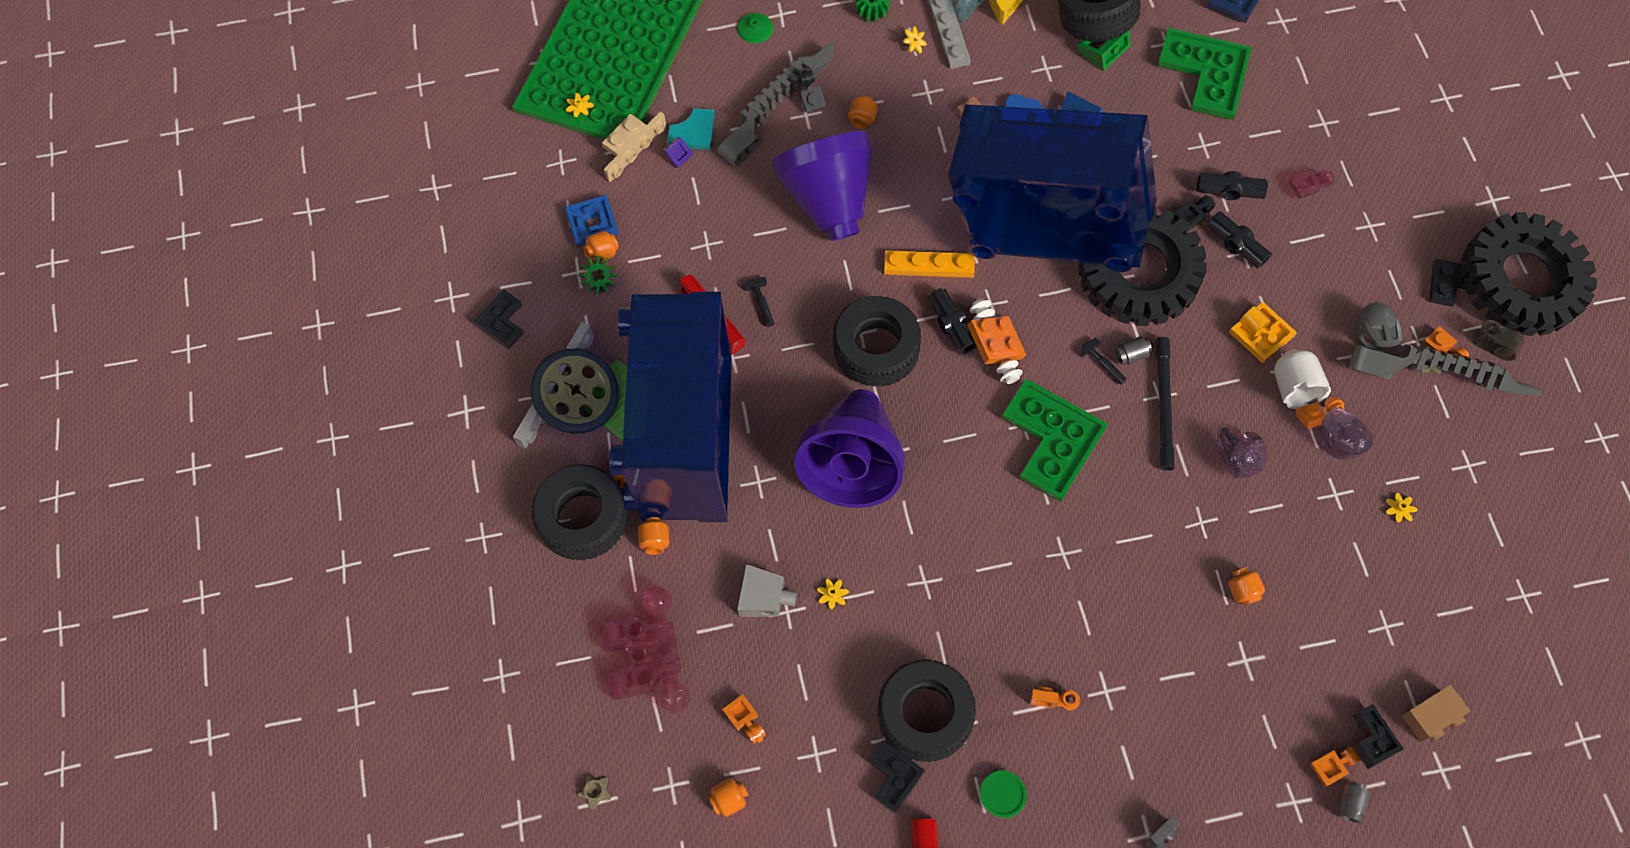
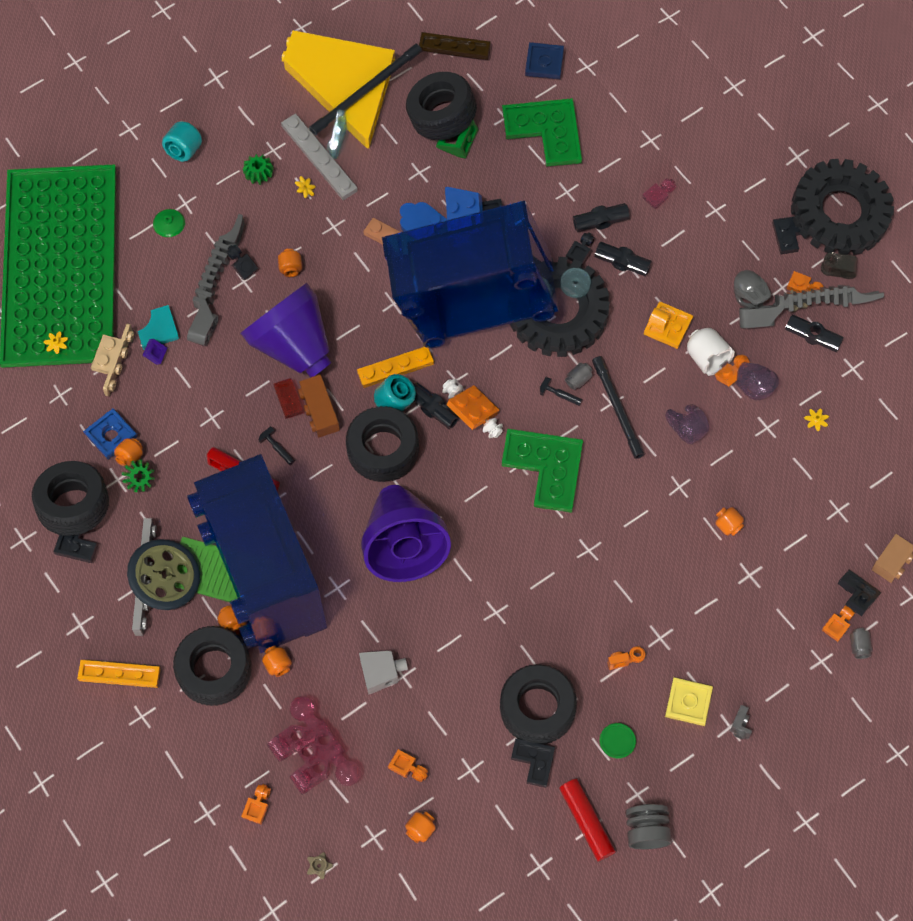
camera: 25 degrees left, 0 degrees up
yellow plant [817,579,849,610] -> none
none -> black tyre [31,461,109,536]
none -> light orange plate [77,660,161,688]
none -> orange plate [241,784,271,825]
none -> clear red plate [273,378,303,419]
none -> dark orange brick [297,374,340,438]
none -> teal head [374,374,416,412]
none -> clear light blue piece [561,268,591,298]
none -> light yellow tile [665,678,713,726]
none -> black piece [785,314,844,353]

